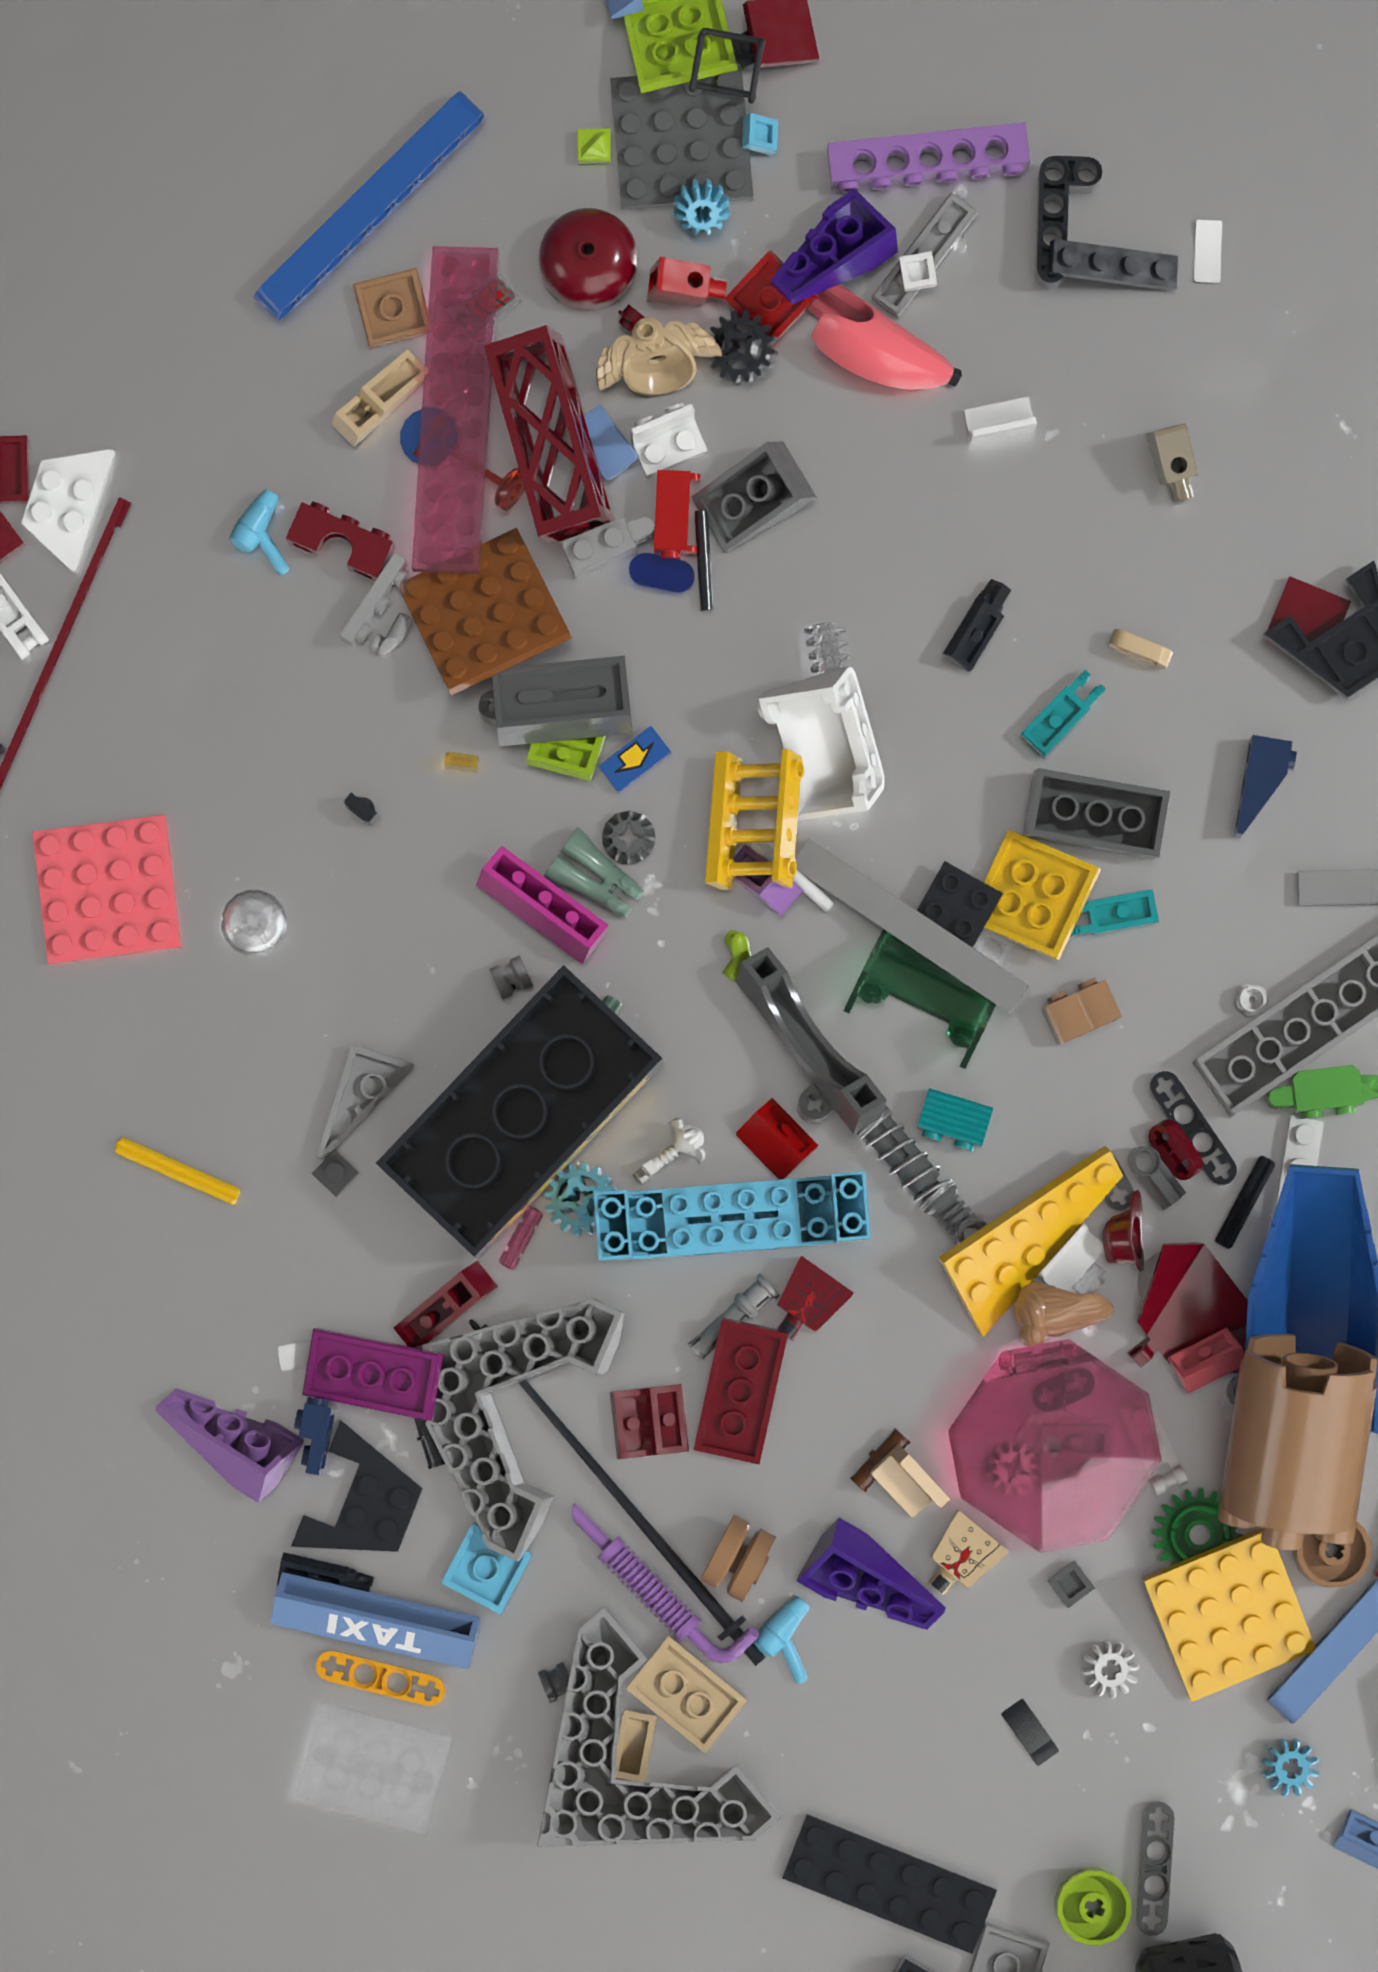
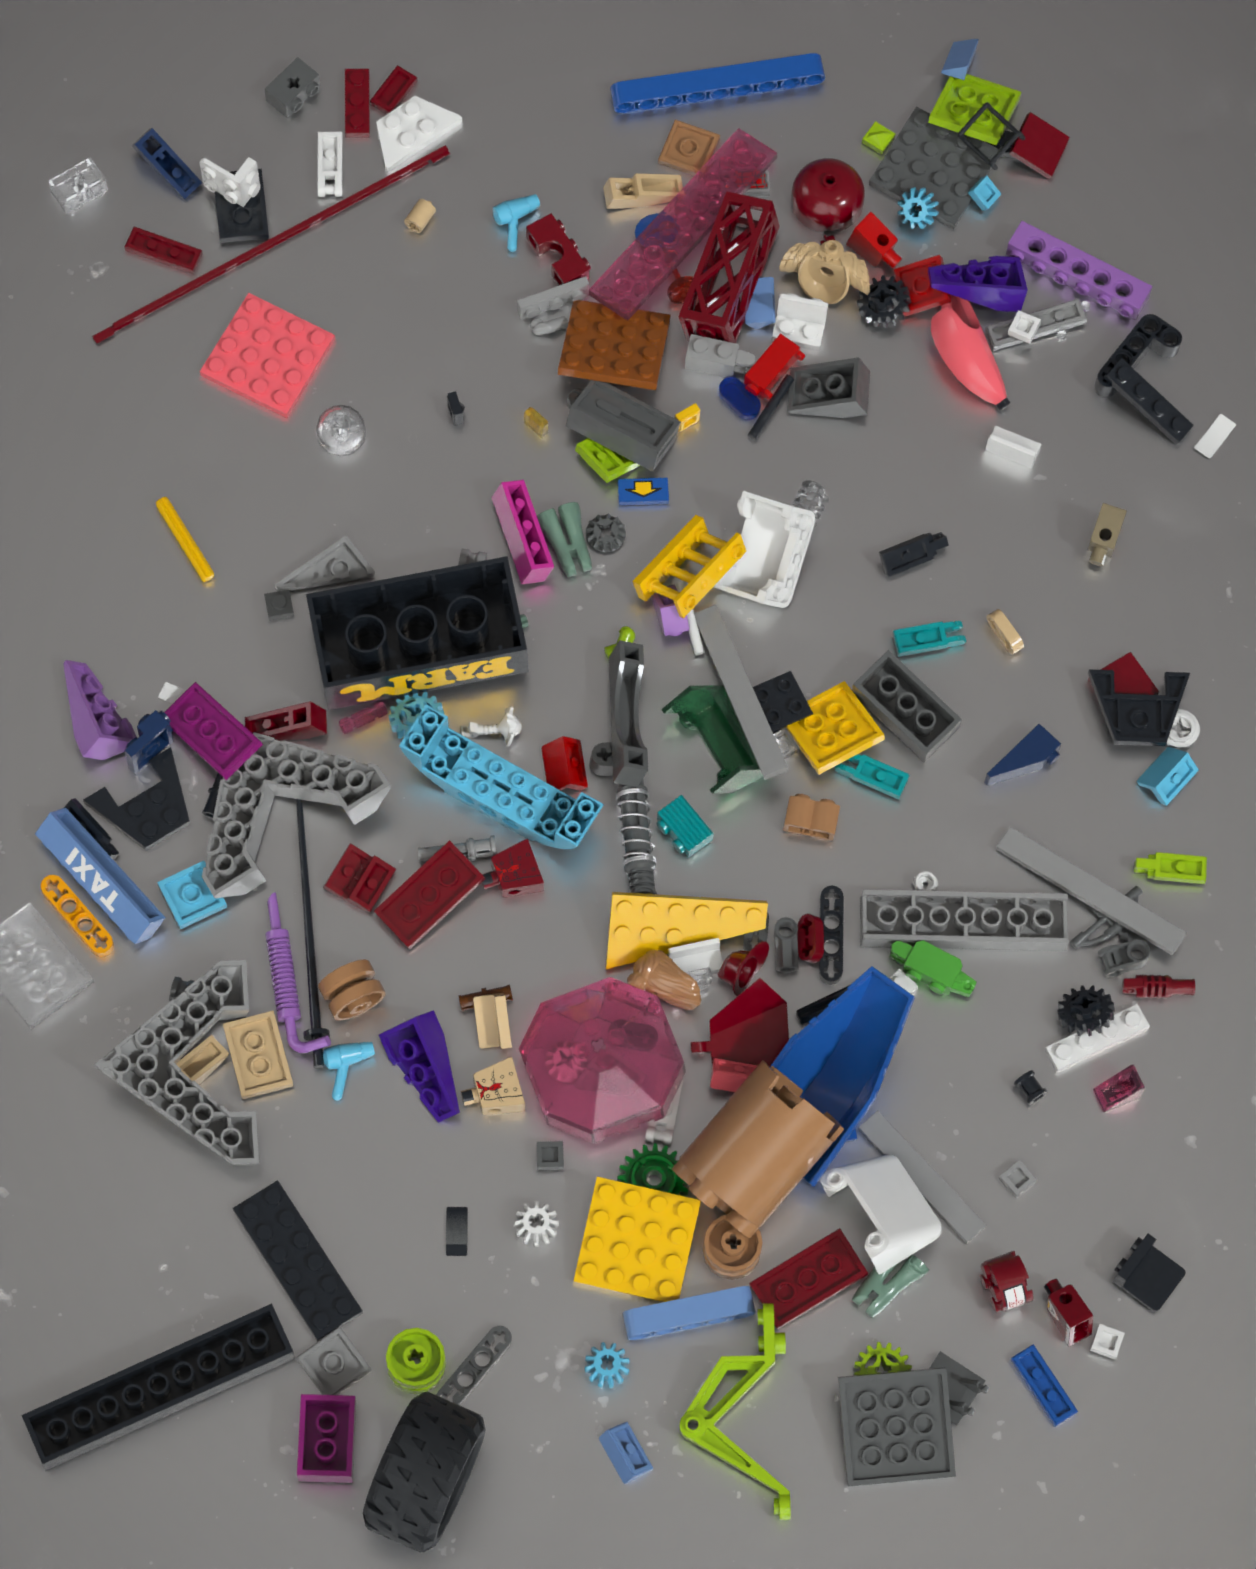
camera: 30 degrees right, 15 degrees down
none -> tan piece [404,199,436,233]
none -> yellow tile [675,403,700,432]

